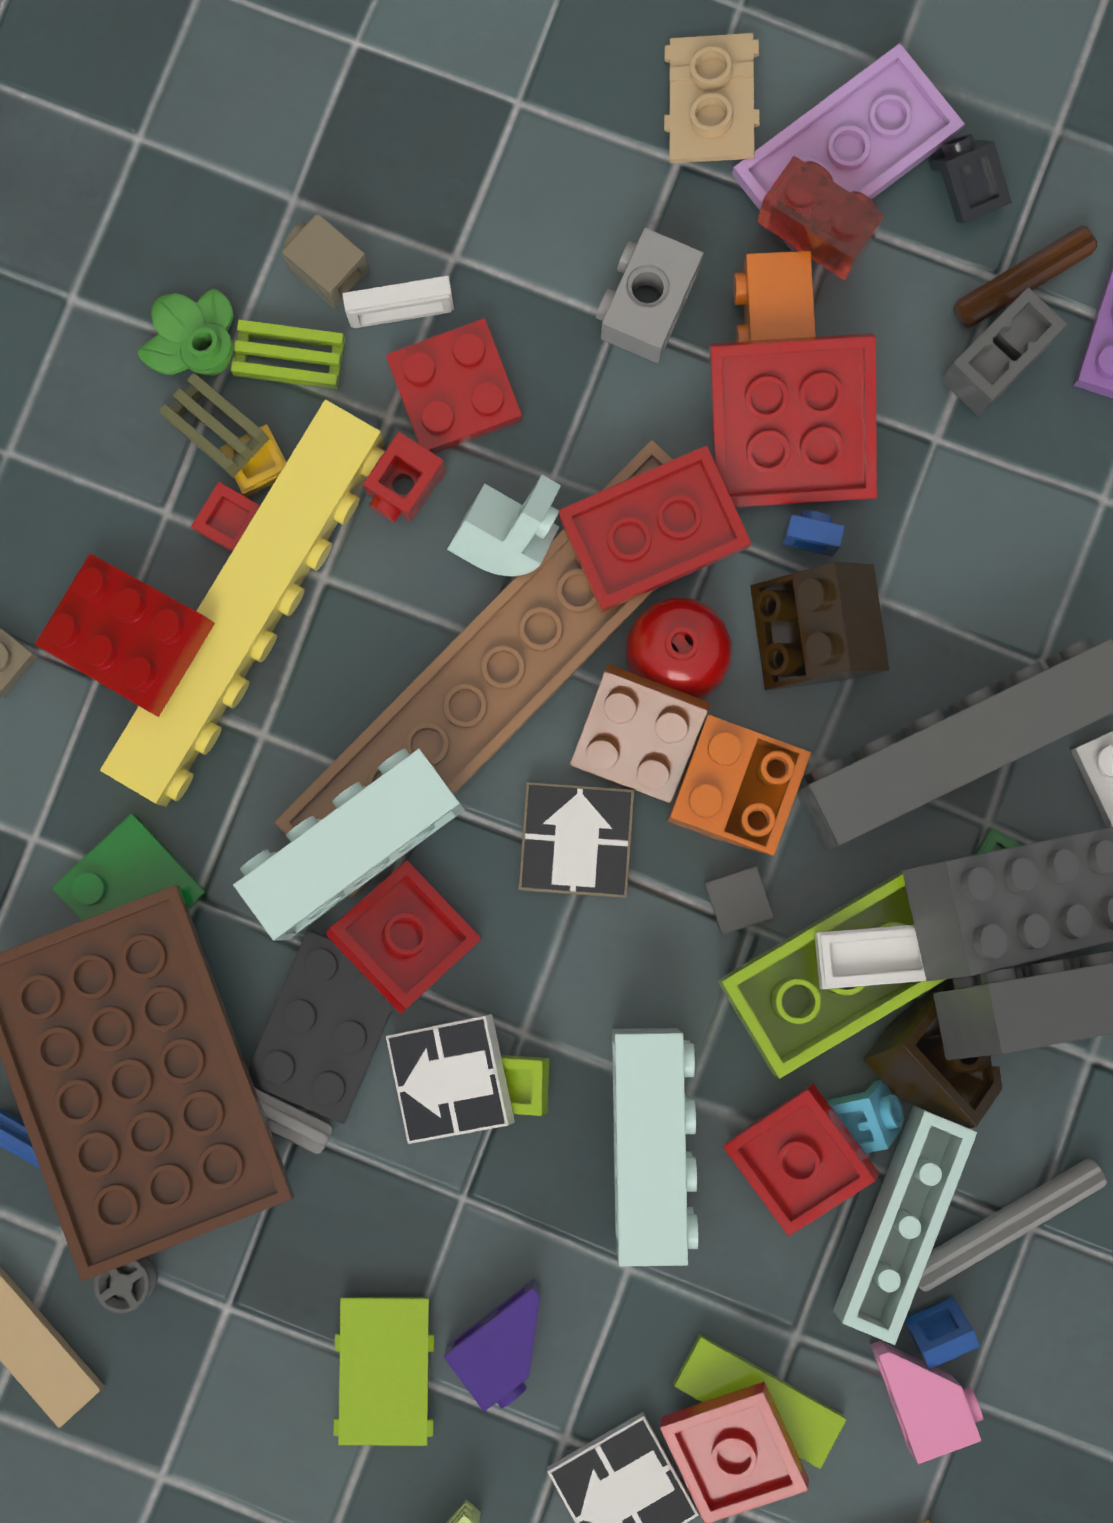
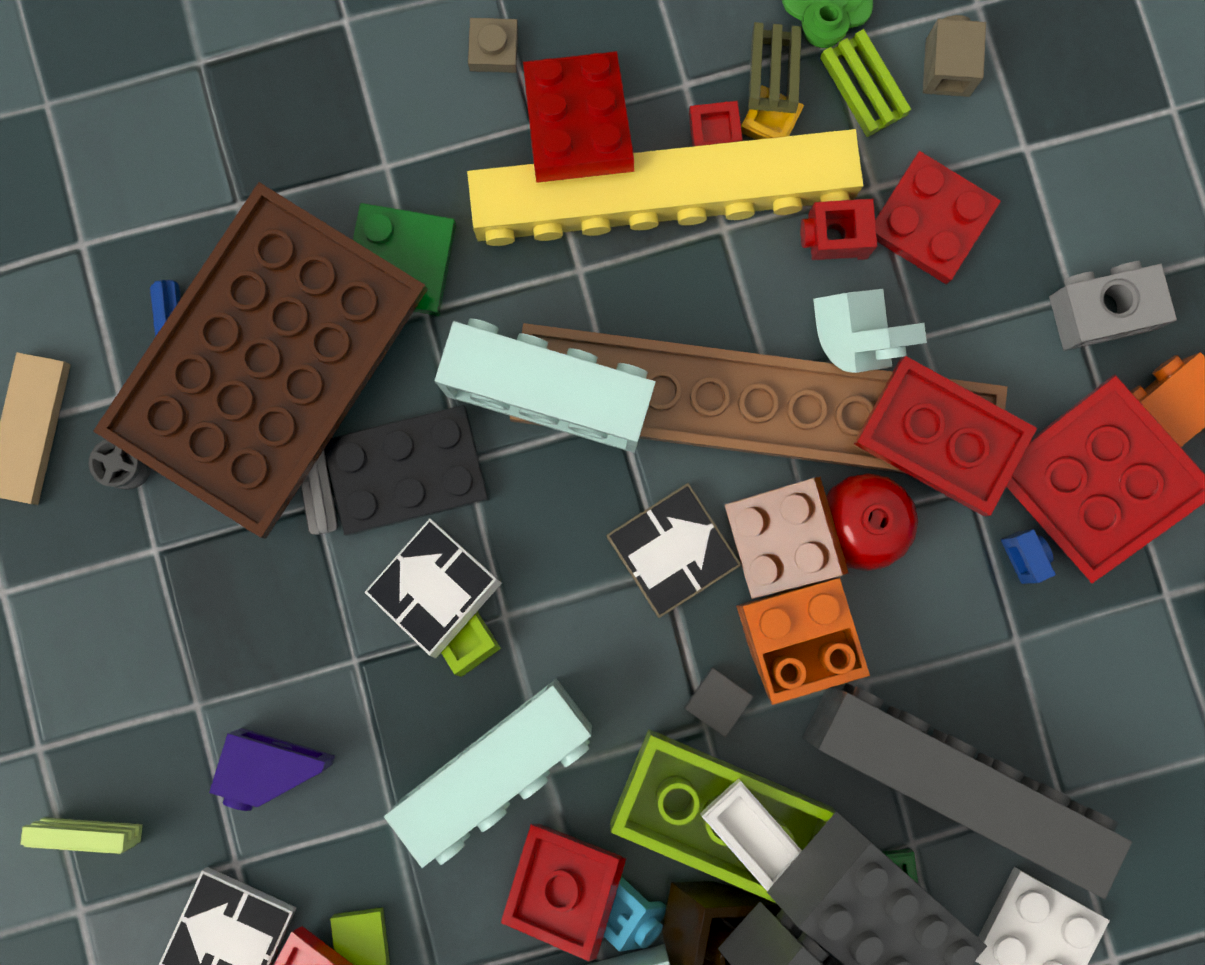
camera: 50 degrees right, 0 degrees up
red plate [325,860,482,1014] -> none
lime piece [333,1297,434,1446] -> none
white tile [342,276,454,328] -> none
dark brown slope [750,562,889,690] -> none

